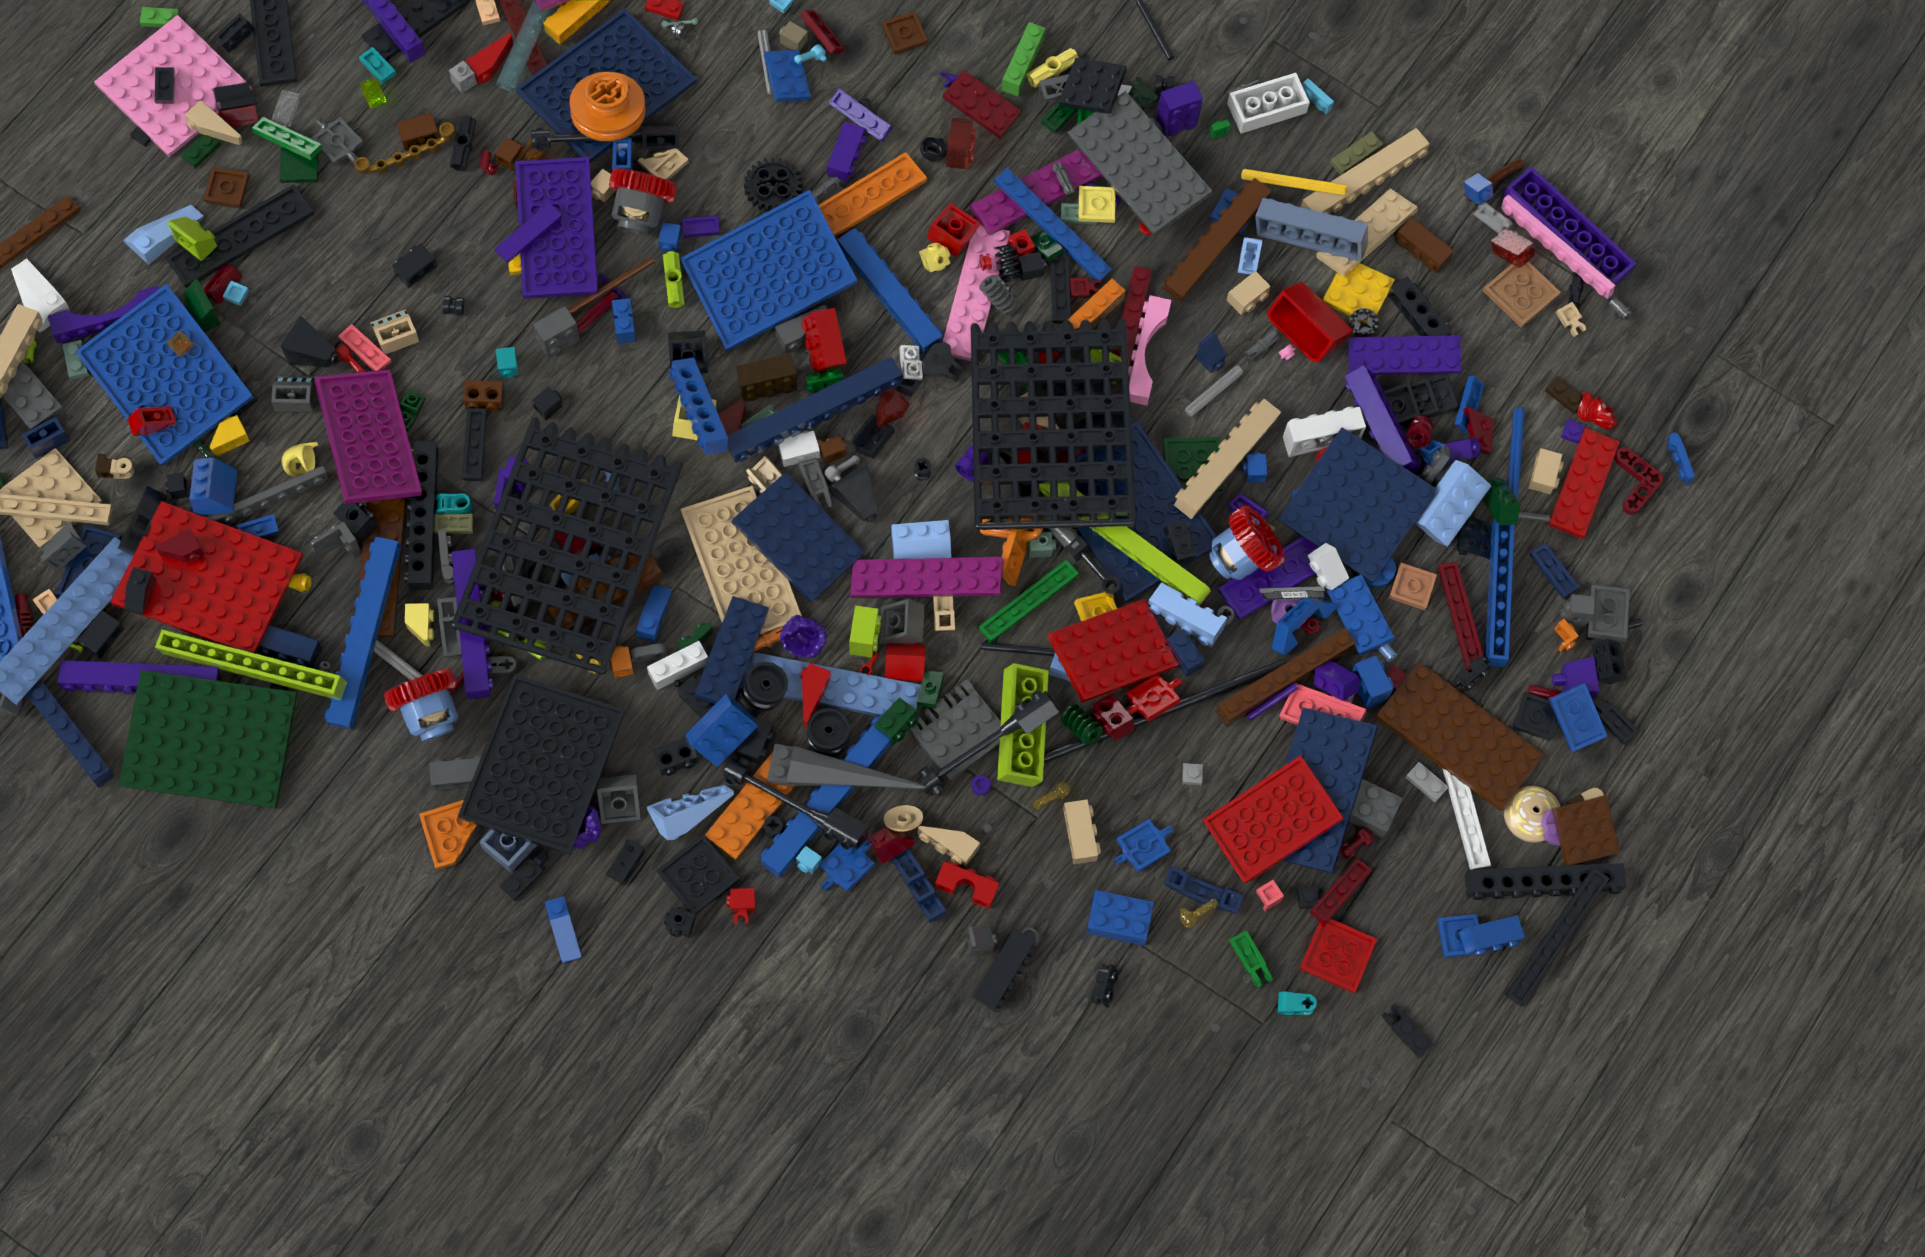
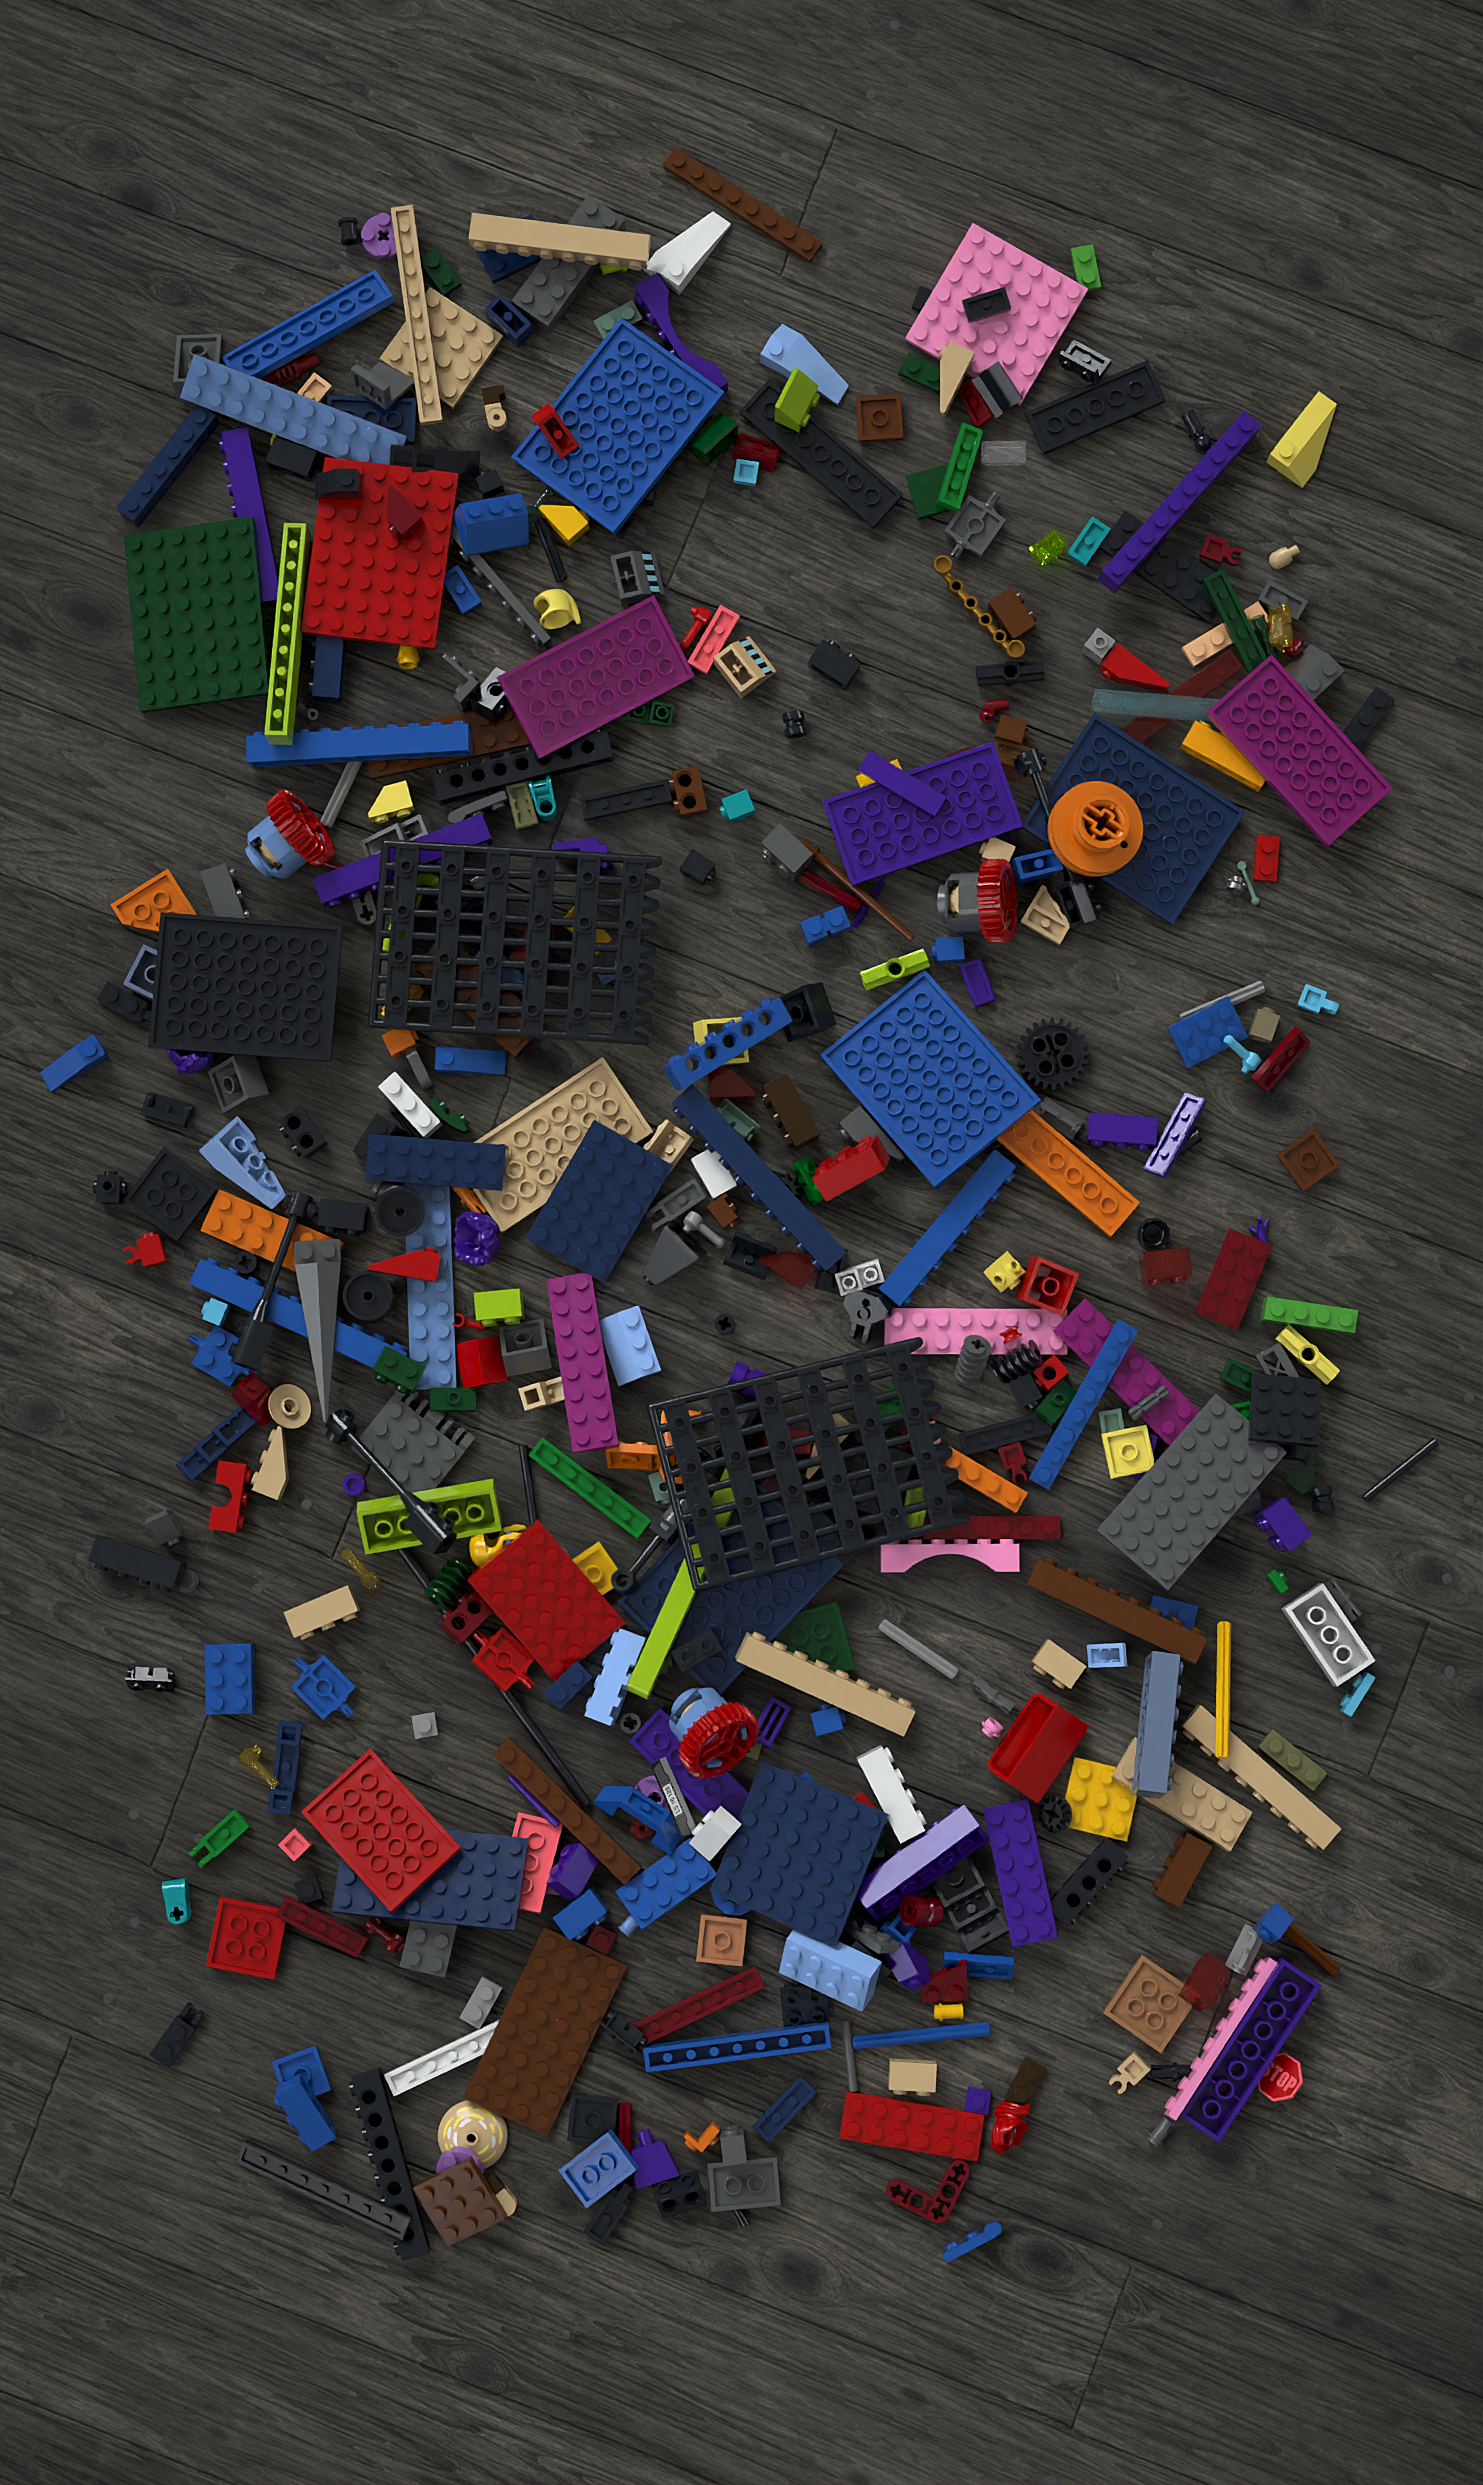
camera: 85 degrees right, 15 degrees up
clear orange plate [167,331,194,358] -> none
black slope [280,316,339,367] -> none
blue brick [685,694,758,767] -> none
dark blue slope [1196,332,1226,373] -> none
dark green brick [1482,478,1521,525] -> none
none -> yellow hair [469,1524,526,1567]
none -> black axle [535,518,567,582]
none -> yellow pin [934,2002,963,2021]
none -> piece [1258,2052,1303,2102]

